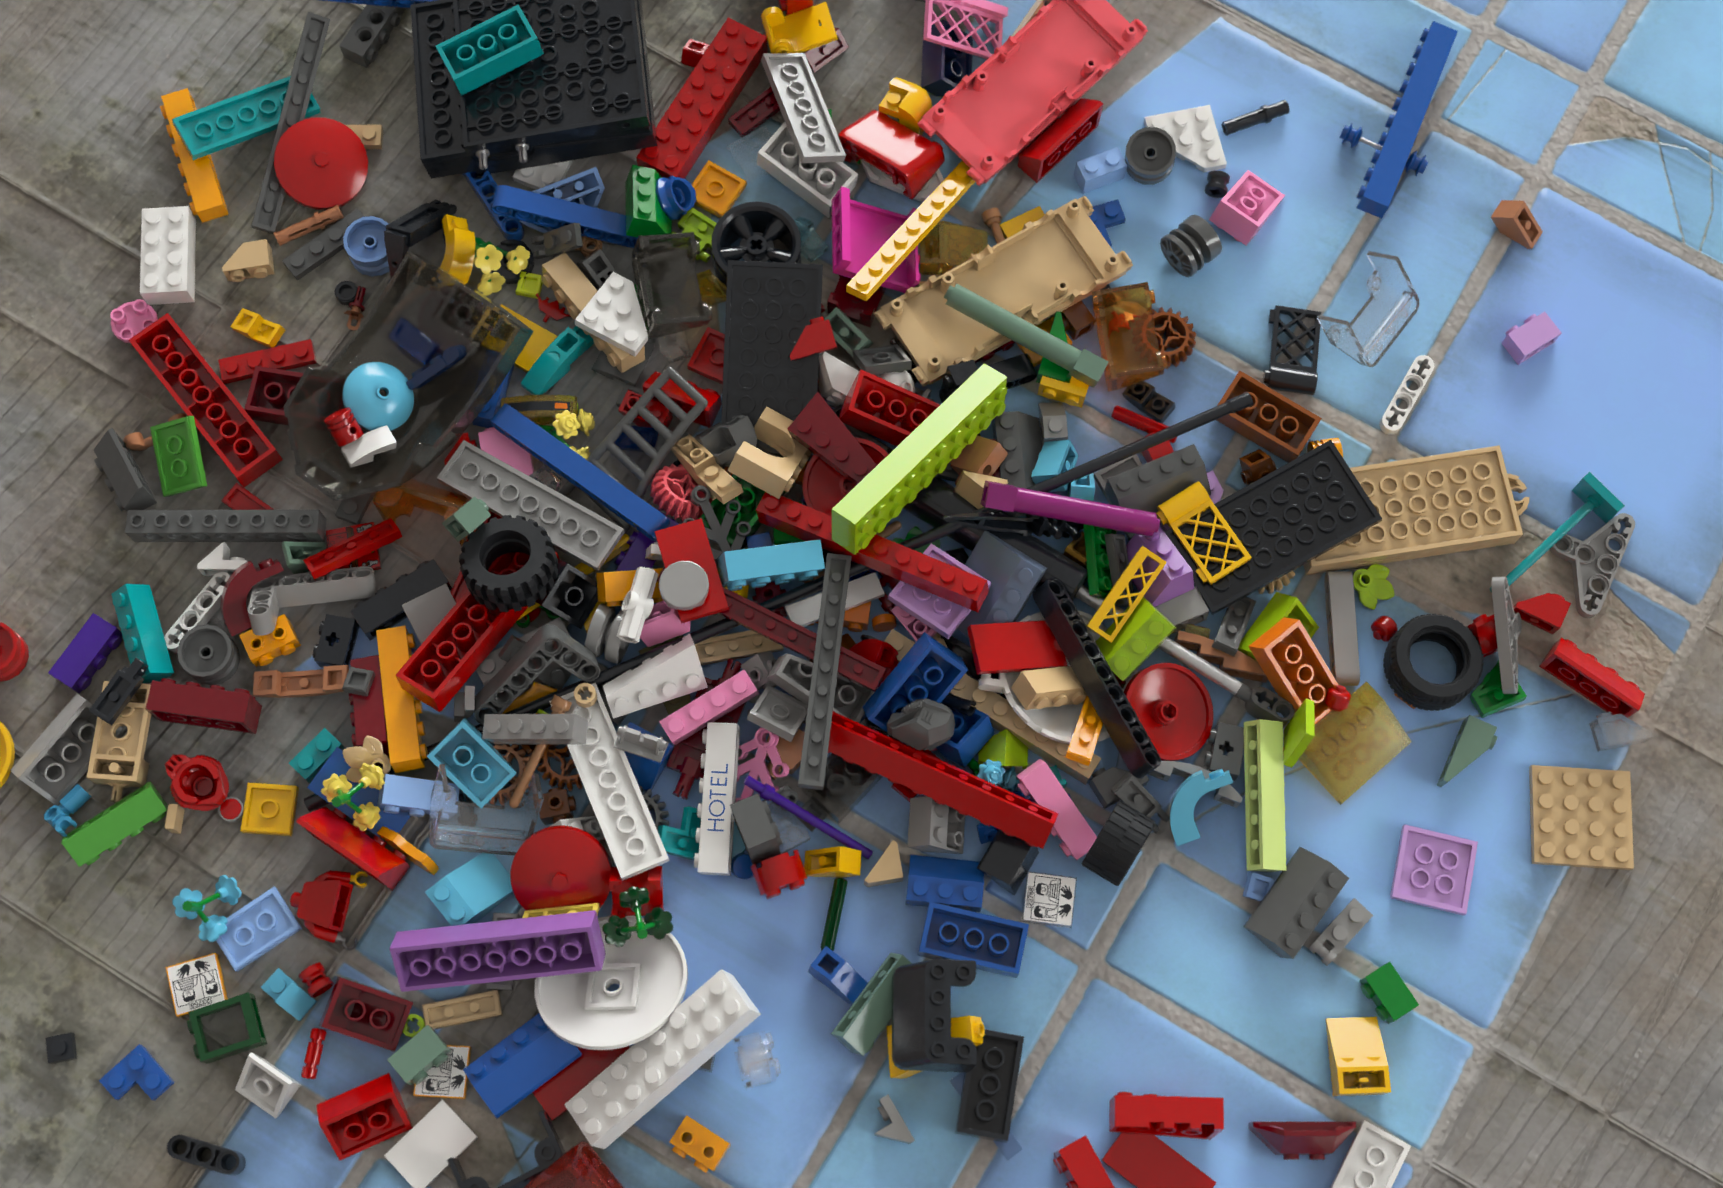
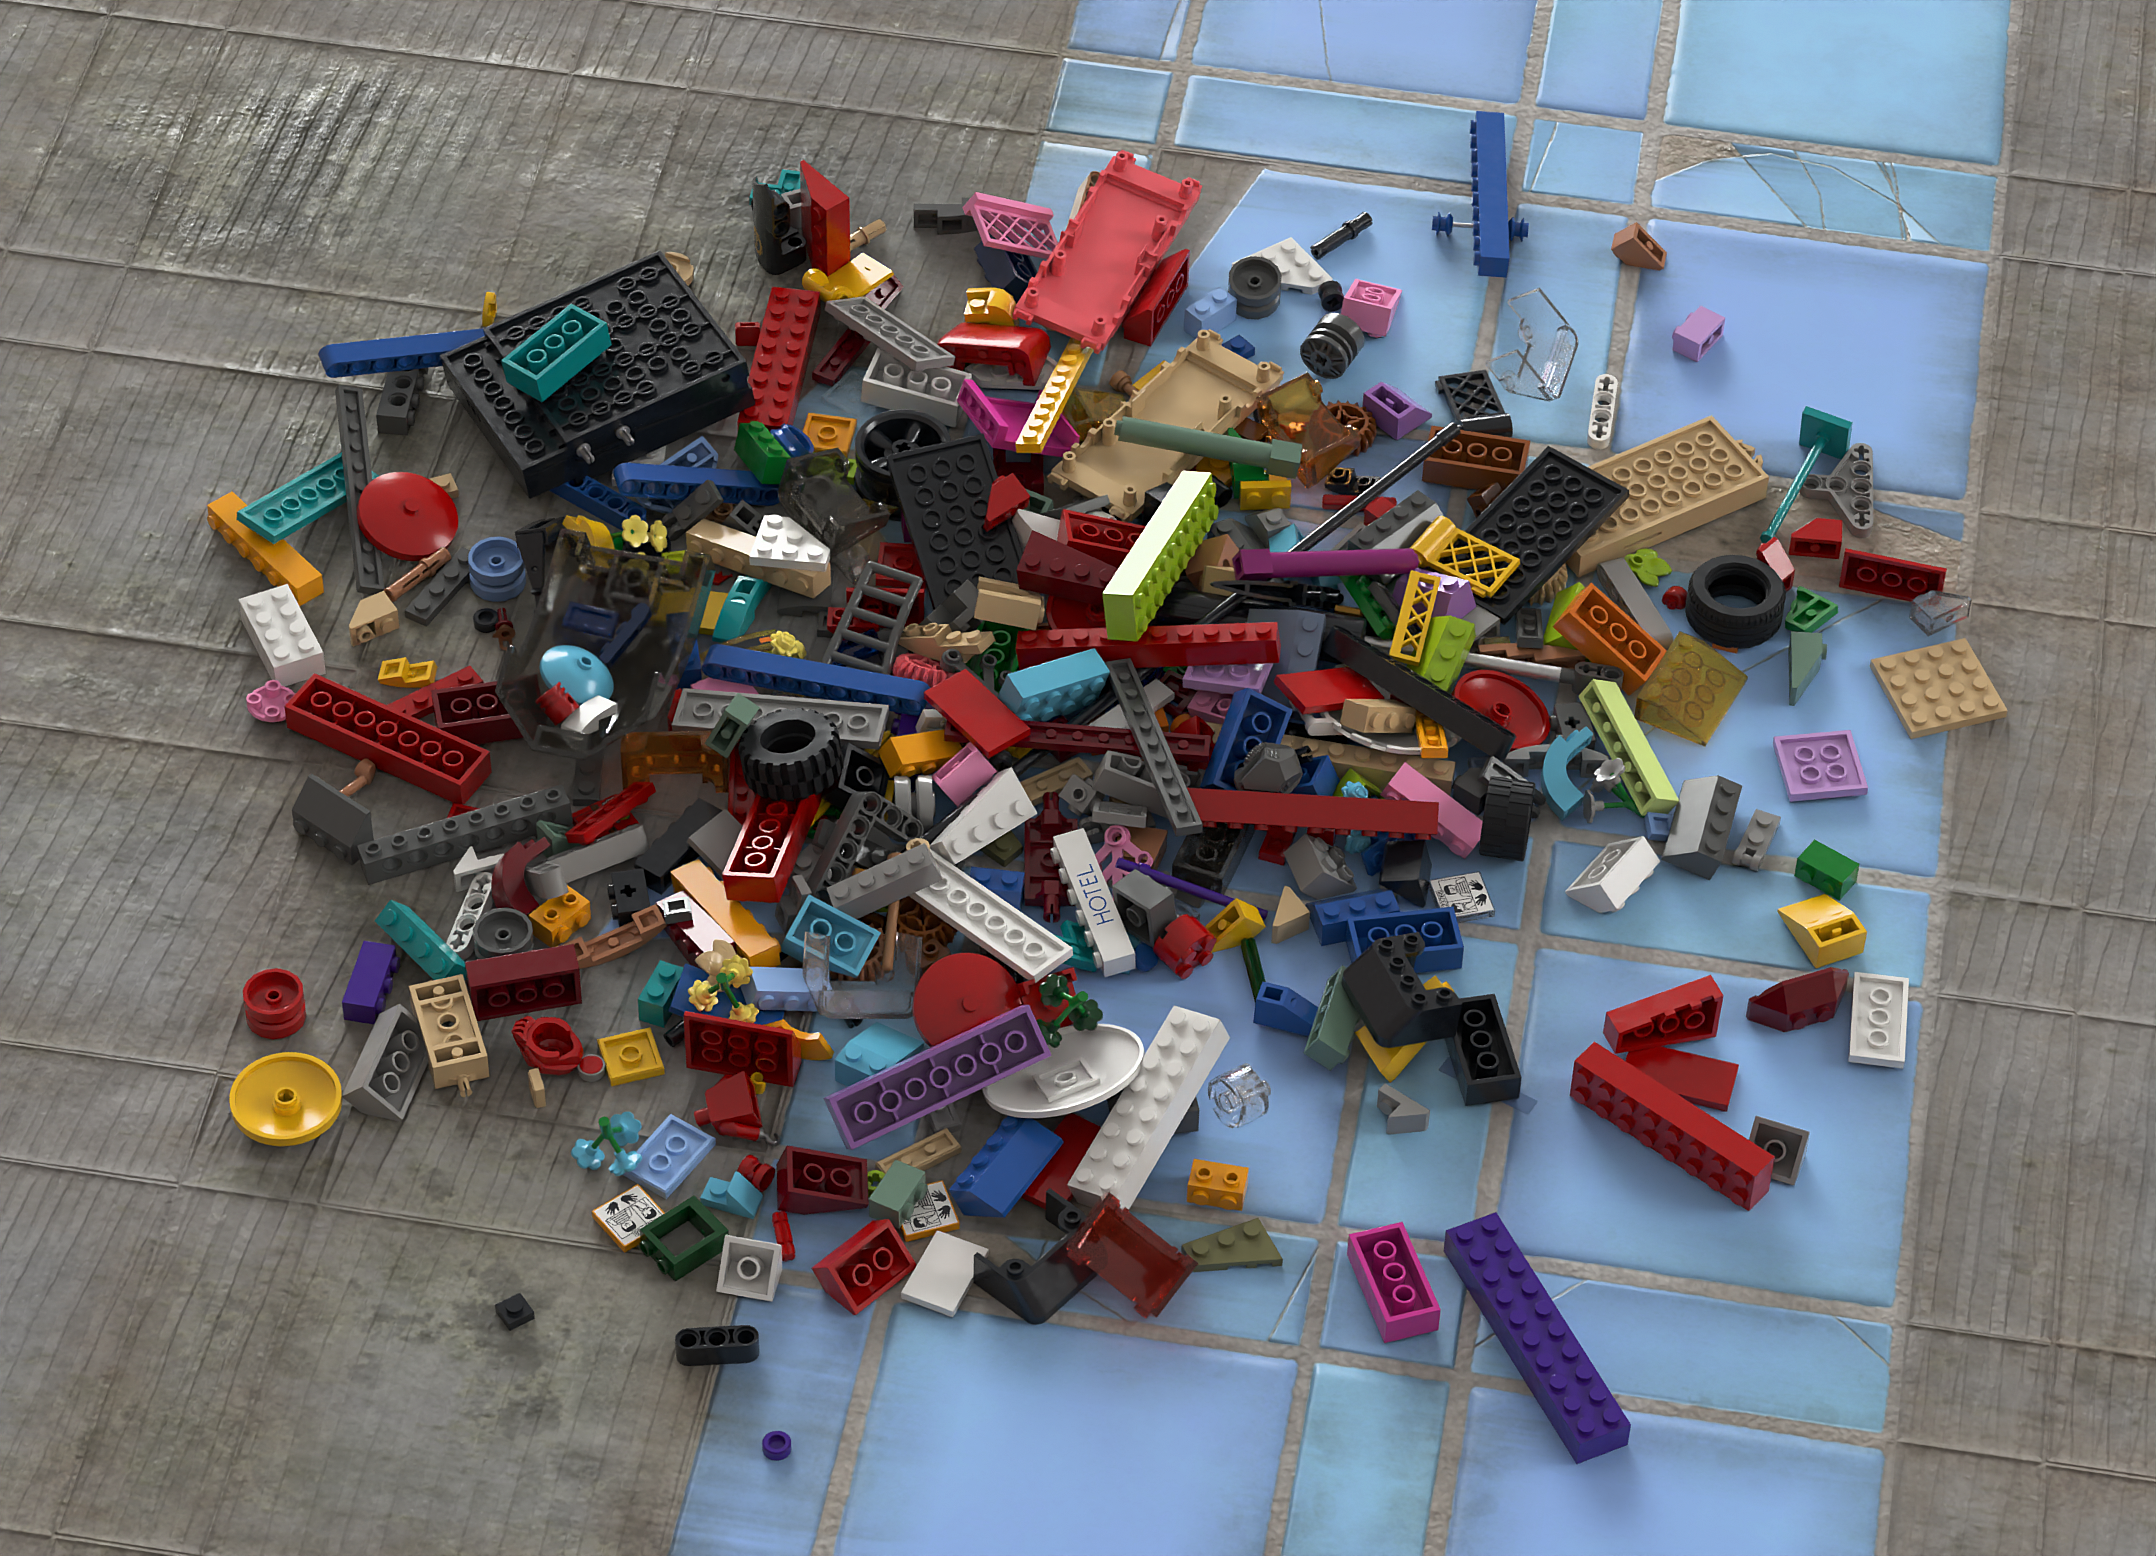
camera: 20 degrees left, 25 degrees down
dark azure bar [44,784,92,837] -> none
bright green brick [62,781,168,867] -> none
black hinge [89,658,149,725] -> none
blue plate [99,1044,175,1101] -> none
bright green tile [150,416,207,497] -> none
light grey hinge [613,725,669,763] -> none
white piece [617,567,659,644] -> none
light grey tile [659,561,709,610] -> none
bright pink brick [659,669,760,745] -> none
lime tile [1284,698,1315,768] -> none
red piece [1324,685,1351,712] -> none
light grey beam [1491,577,1522,694] -> none
none -> medium lavender slope [1362,382,1432,440]
none -> white slope [1565,836,1660,913]
none -> light grey plant [1582,758,1645,823]

